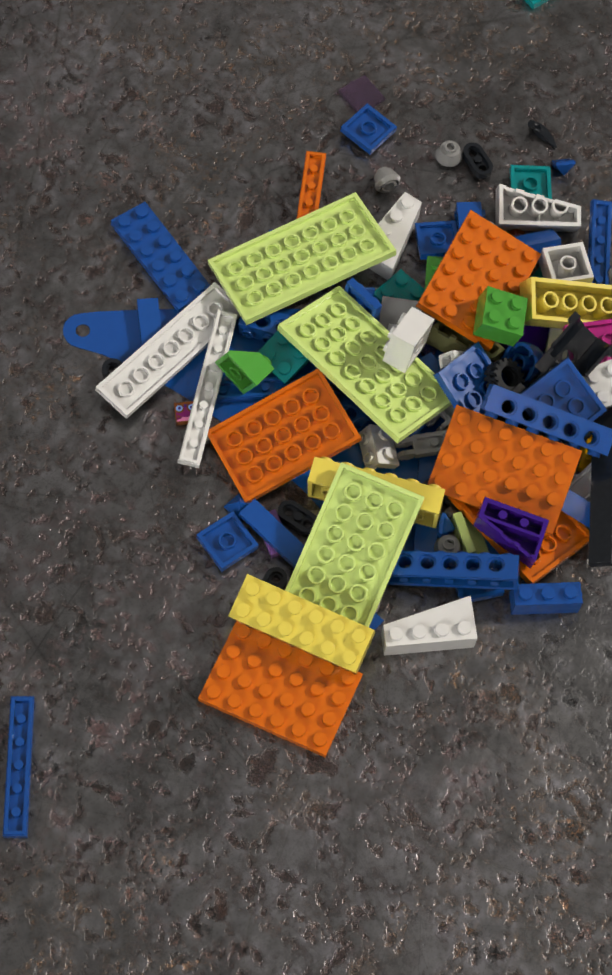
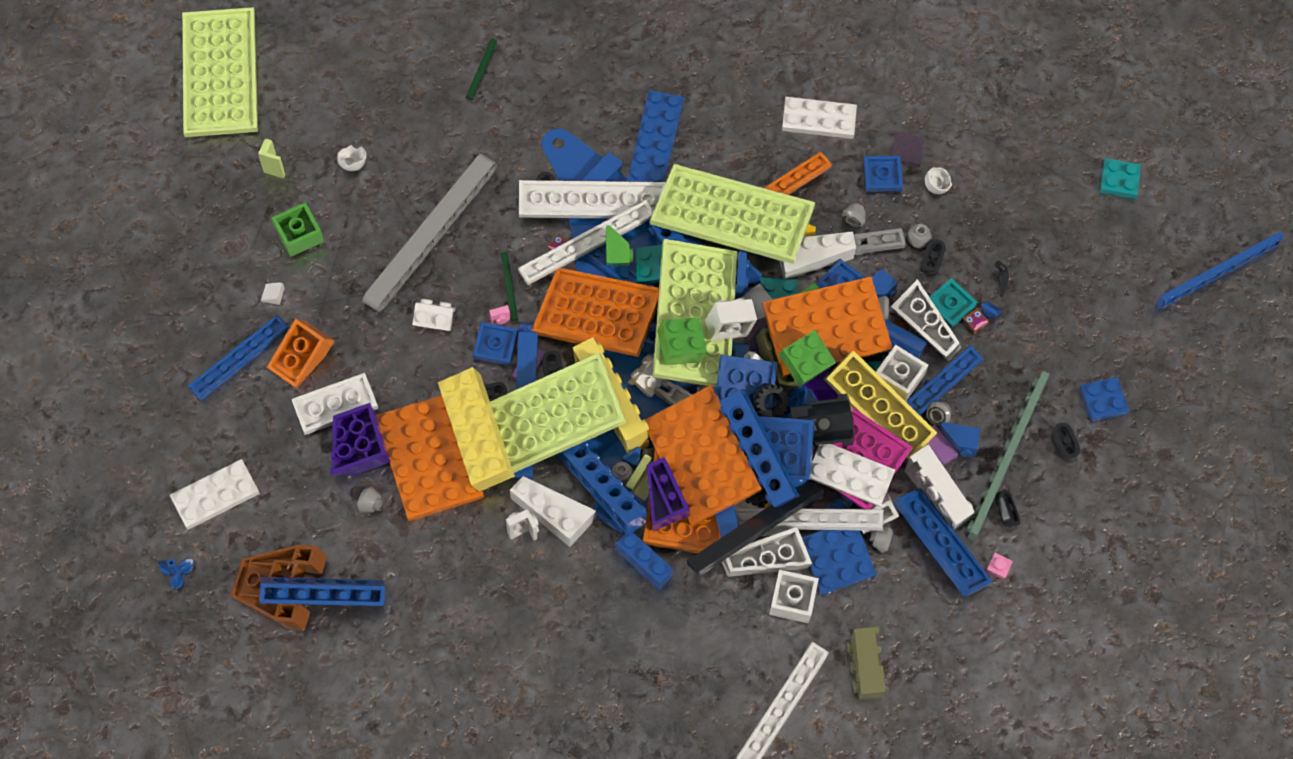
camera: 50 degrees right, 0 degrees up
none -> white plate [170,459,260,530]
none -> dark orange wedge [230,545,327,631]
none -> blue brick [259,577,385,606]
none -> orange slope [267,319,335,388]
none -> white plate [291,373,378,435]
none -> dark purple wedge [330,403,391,476]
none -> light grey cone [357,487,383,513]
none -> light grey beam [362,154,497,312]
none -> white bracket [412,299,456,331]
none -> bright pink plate [489,305,510,325]
none -> dark green bar [501,252,518,321]
none -> white bracket [506,509,539,541]
none -> bright green brick [657,317,707,365]
none -> white plate [782,97,857,139]
none -> light grey plate [854,228,906,256]
none -> white hair [925,167,952,195]
none -> tile [962,308,989,334]

